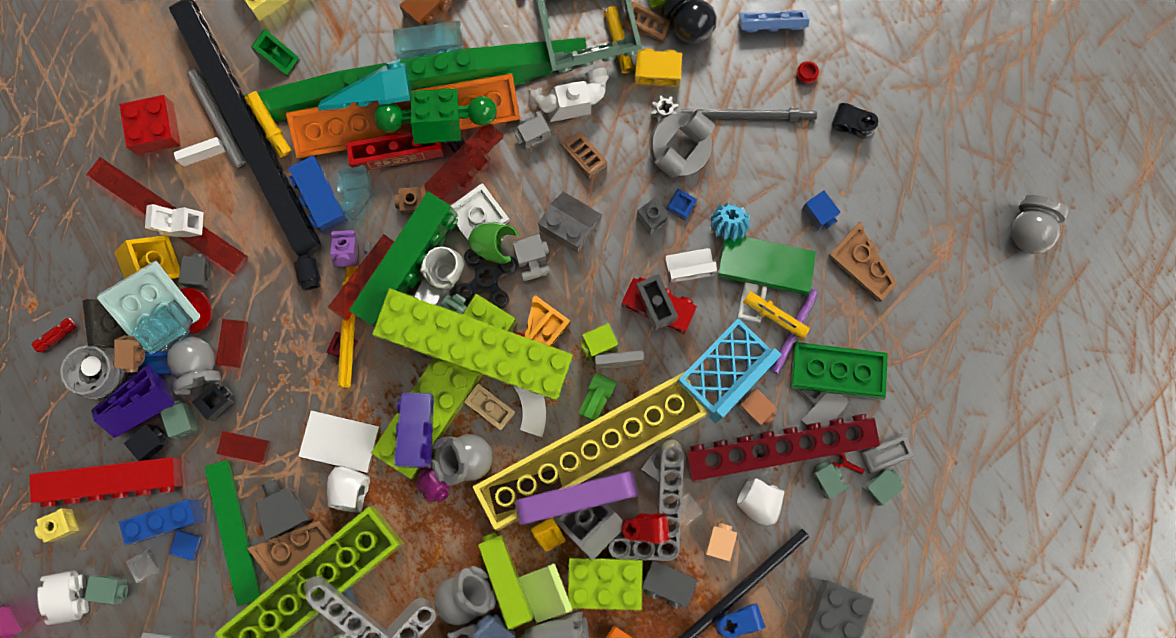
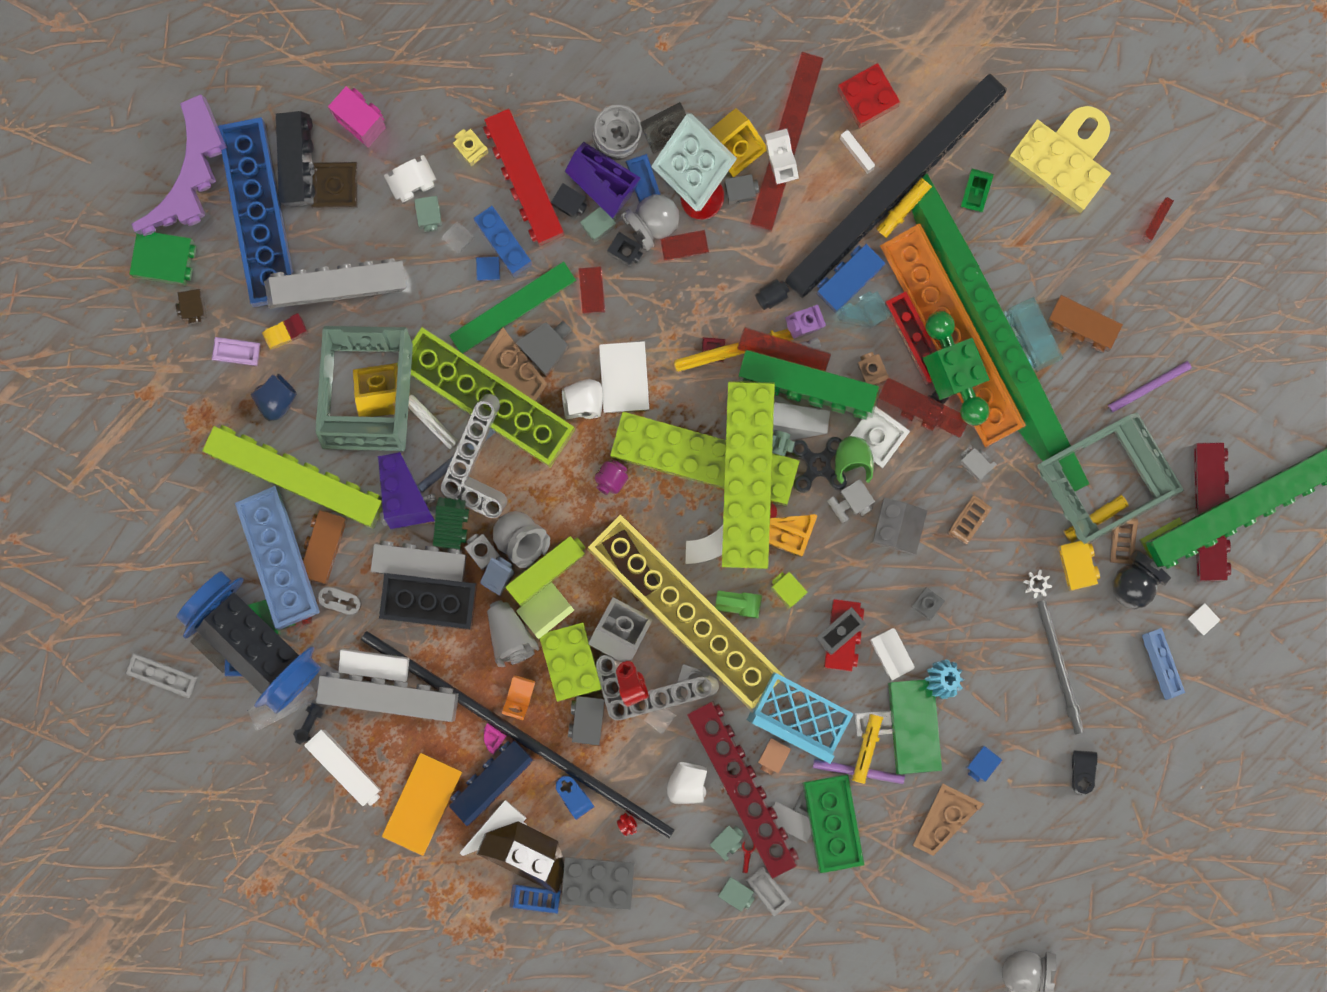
camera: 75 degrees right, 5 degrees up
red axle [32,318,77,353] -> none
white sticker [81,356,101,376] -> none
medium nougat brick [114,335,147,372] -> none
clear light blue brick [131,299,193,354] -> none
light grey axle [187,69,247,168] -> none
teal wedge [318,60,412,111] -> none
dark purple wedge [394,393,434,468] -> none
white piece [420,247,464,289] -> none
light grey tile [431,434,493,486] -> none
tan plate [464,383,516,431] -> none
medium lavender beam [514,472,640,525] -> none
white torso [528,68,609,122] -> none
yellow plate [531,517,566,552] -> none
light grey tile [595,350,644,370] -> none
light grey piece [649,110,715,178] -> none
blue tile [666,189,698,220] -> none
light nougat brick [704,523,737,561] -> none
red plate [796,61,819,84] -> none
none -> red plate [617,813,637,836]

